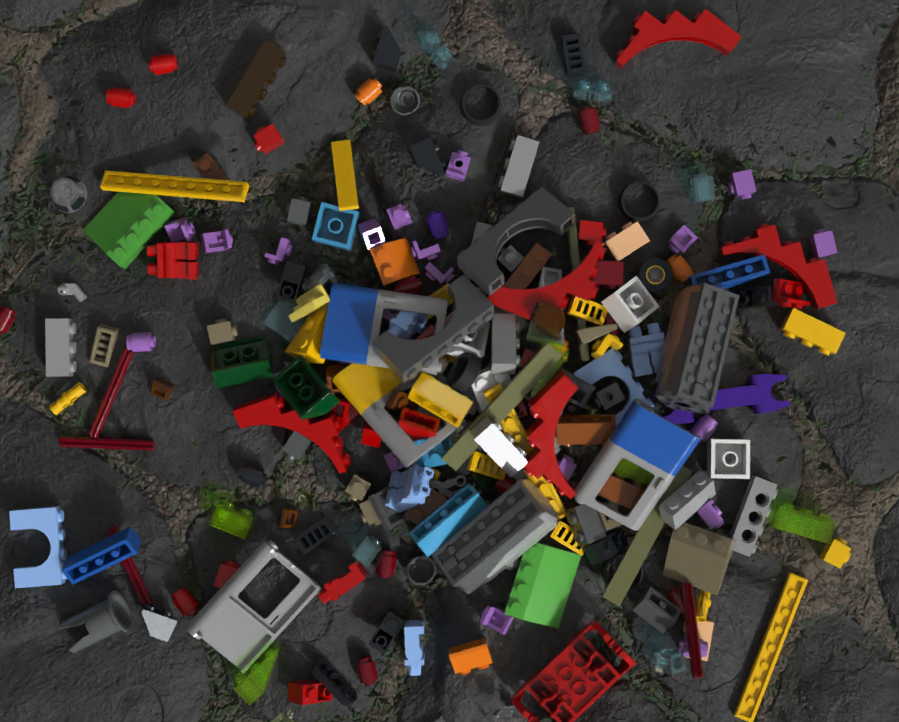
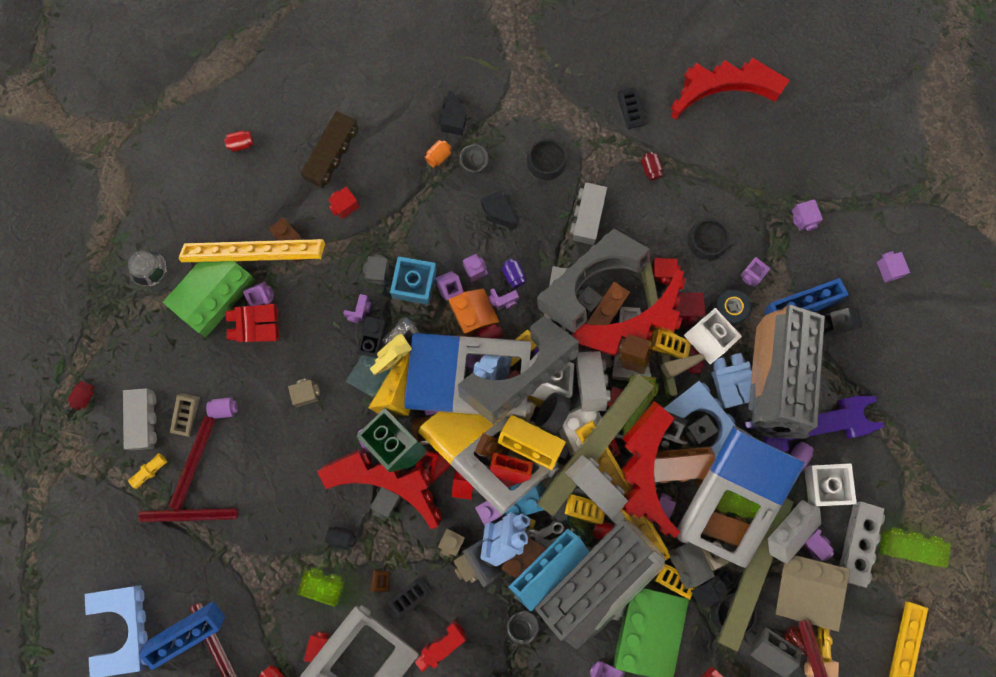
camera: 10 degrees left, 10 degrees down
light grey arm [57,283,87,302] -> none
red brick [106,87,136,108] -> none
reddish brown slope [150,378,175,401] -> none
medium lavender bracket [201,229,233,254] -> none
dark green slope [210,334,273,388] -> none
yellow tile [331,139,359,211] -> none
clear light blue brick [352,535,382,567] -> none
dark red brick [375,549,397,578] -> none
clear light blue hinge [418,31,455,70] -> none
medium lavender bracket [425,262,455,285] -> none
medium lavender brick [446,150,471,182] -> none
clear light blue hinge [573,80,614,102] -> none
yellow bracket [590,333,623,359] -> none
light nougat brick [604,221,650,262] -> none
orange brick [666,254,694,283] -> none
clear light blue brick [690,173,715,203] -> none
red arch [718,223,837,309] -> none
red bracket [772,279,810,309] -> none
yellow brick [779,308,846,356] -> none
yellow brick [819,537,851,569] -> none

